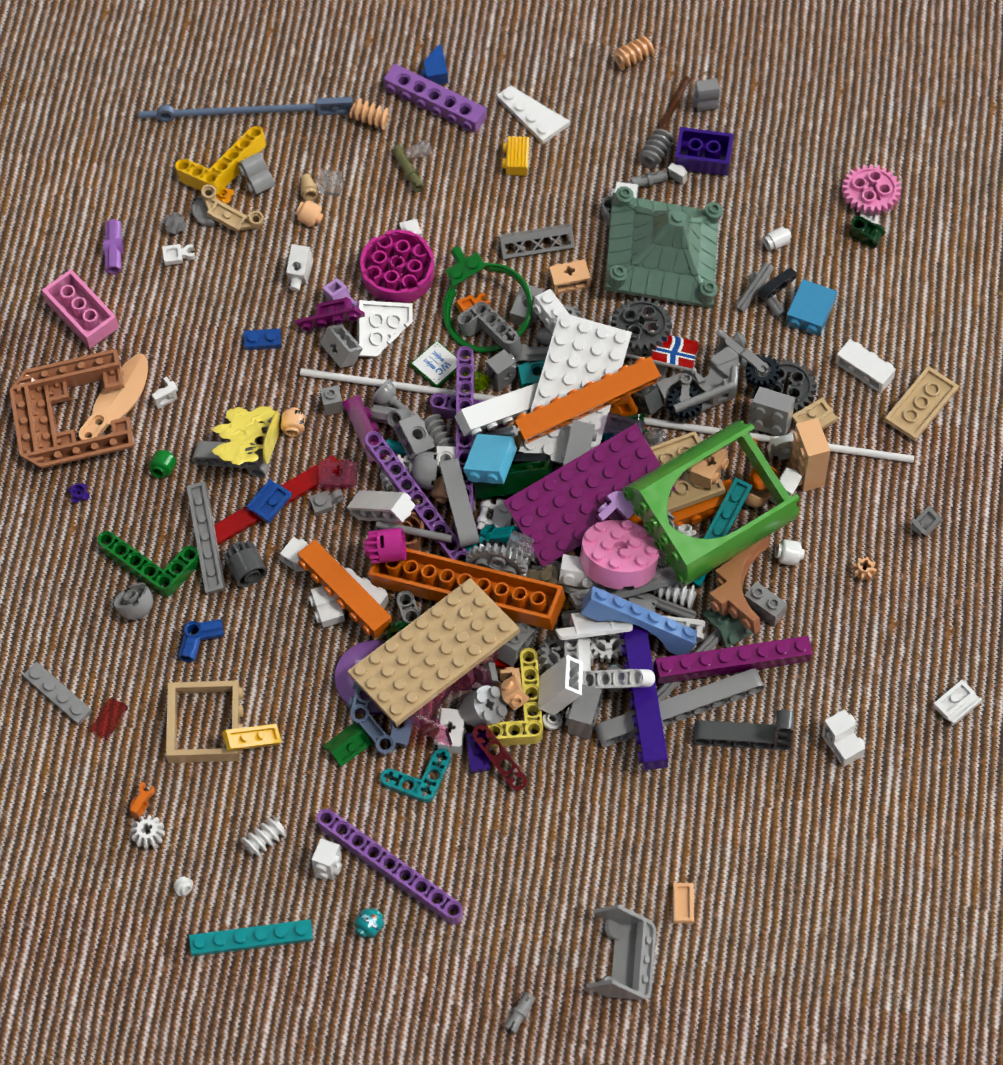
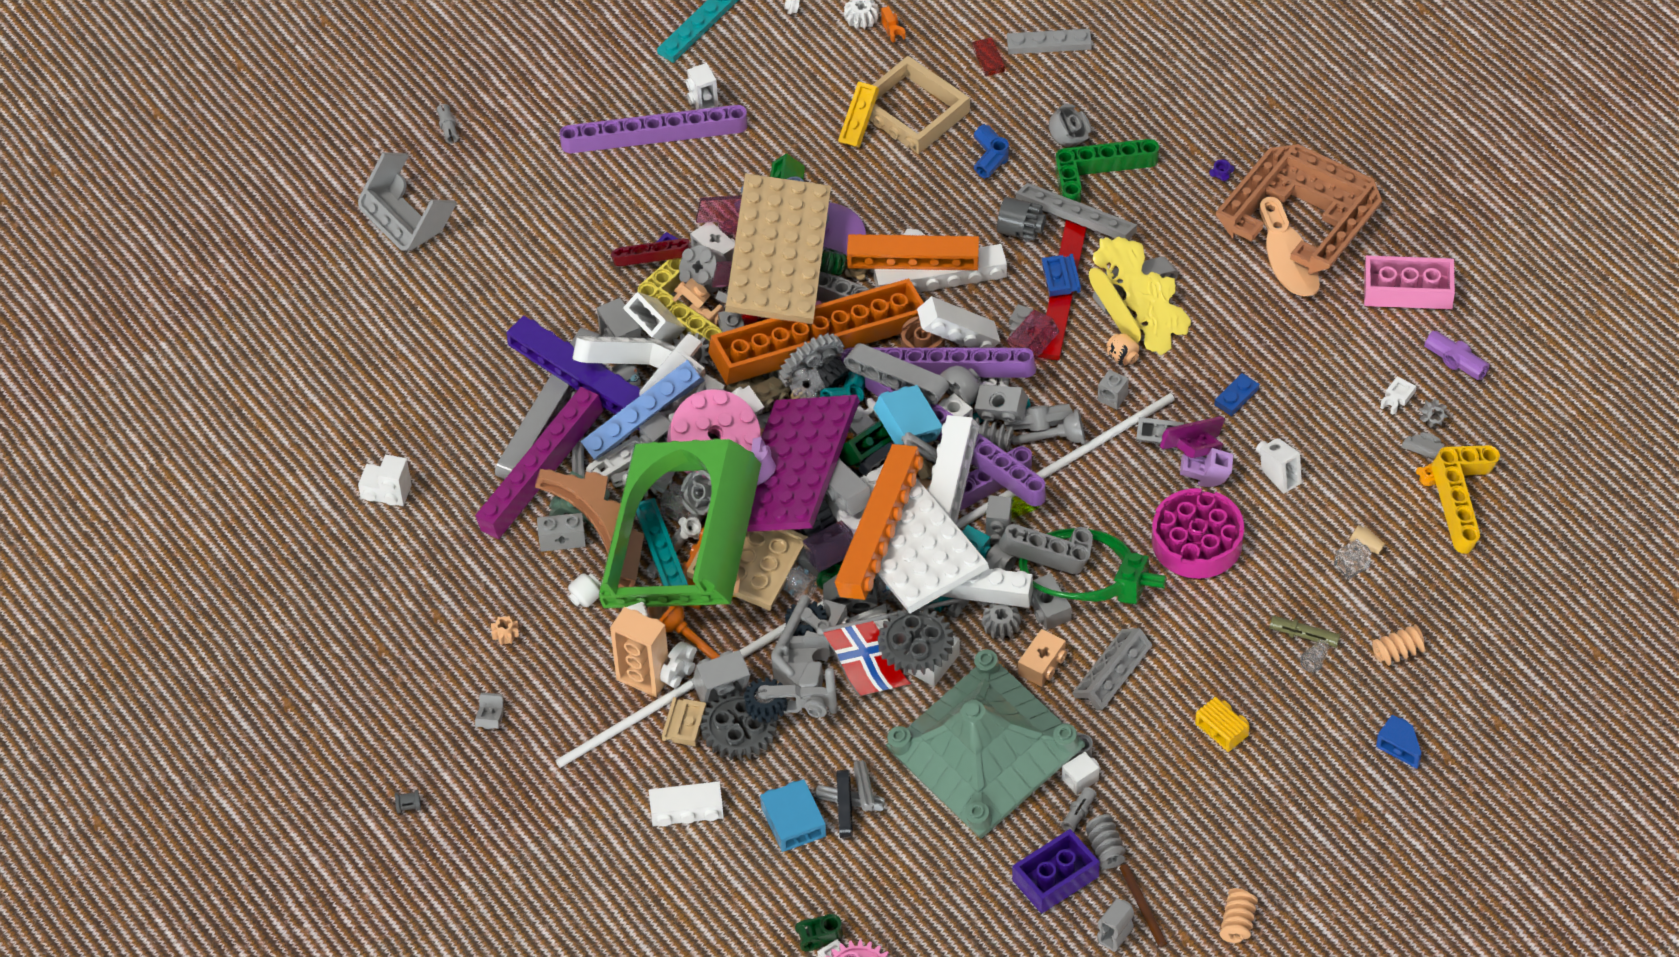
camera: 135 degrees right, 10 degrees down
sand blue bar [139,97,353,122] -> none
green head [149,450,176,478] -> none
white bracket [152,377,178,409] -> none
tan plate [201,184,264,233] -> none
light grey brick [238,152,275,195] -> none
white piece [241,815,286,856] -> none
light nougat head [295,200,324,227] -> none
magenta bracket [343,394,387,464] -> none
teal head [354,907,384,938] -> none
white plate [357,300,413,357] -> none
dark pink gear [364,527,407,563] -> none
light grey bar [376,520,453,543] -> none
teal beam [380,749,451,803] -> none
medium lavender brick [384,64,487,133] -> none
white plate [399,219,422,237] -> none
white tile [411,340,457,388] -> none
orange plate [455,293,491,313] -> none
white wing [497,85,570,144] -> none
white plate [668,163,688,185] -> none
light nougat tile [673,883,694,924] -> none
dark grey beam [693,710,794,750] -> none
white brick [763,226,792,251] -> none
tan plate [884,366,959,441] -> none
white plate [933,680,982,726] -> none

